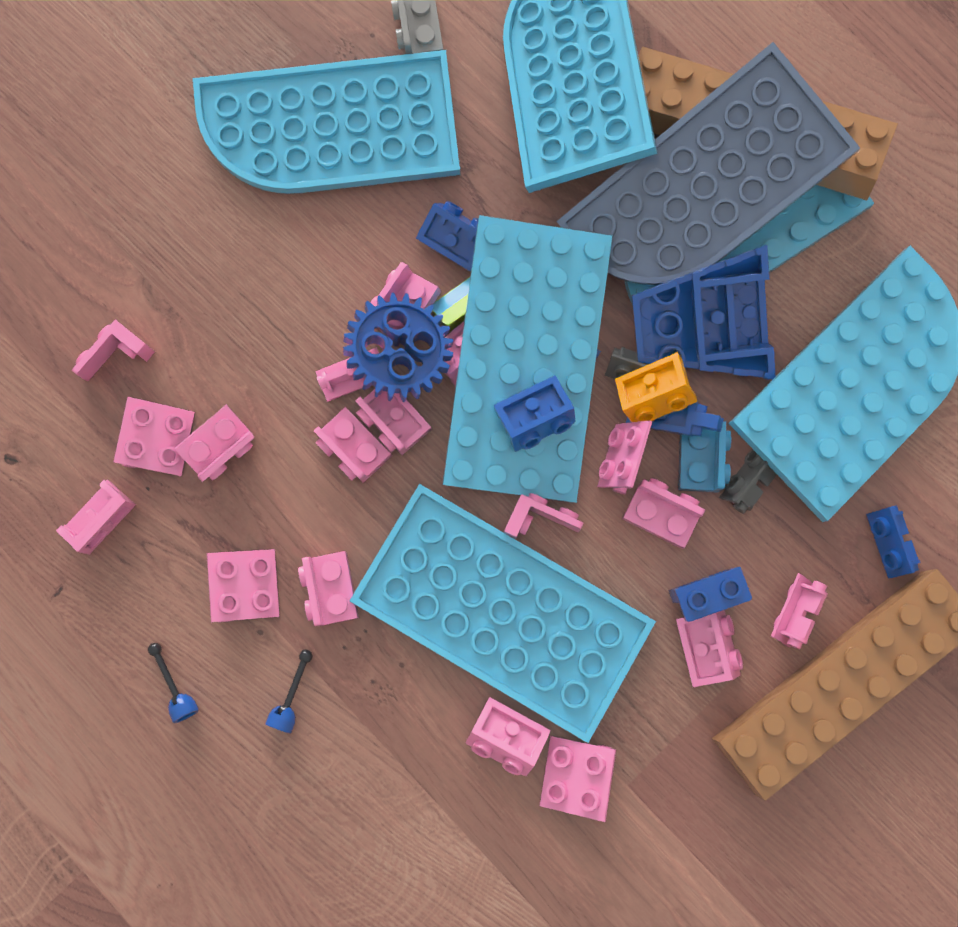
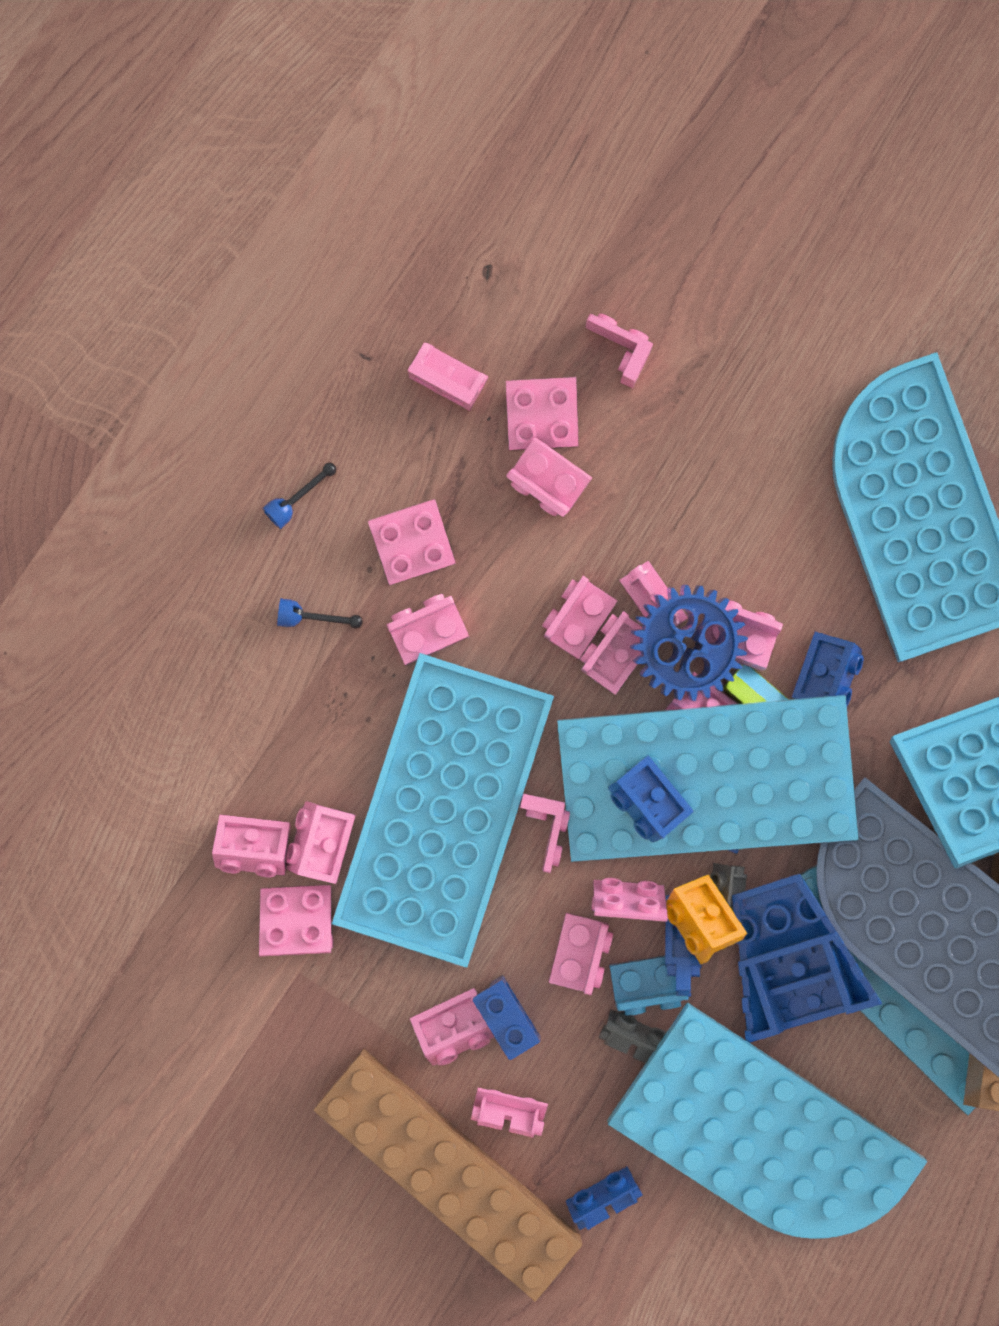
camera: 75 degrees right, 5 degrees up
none -> bright pink bracket [212,815,291,878]

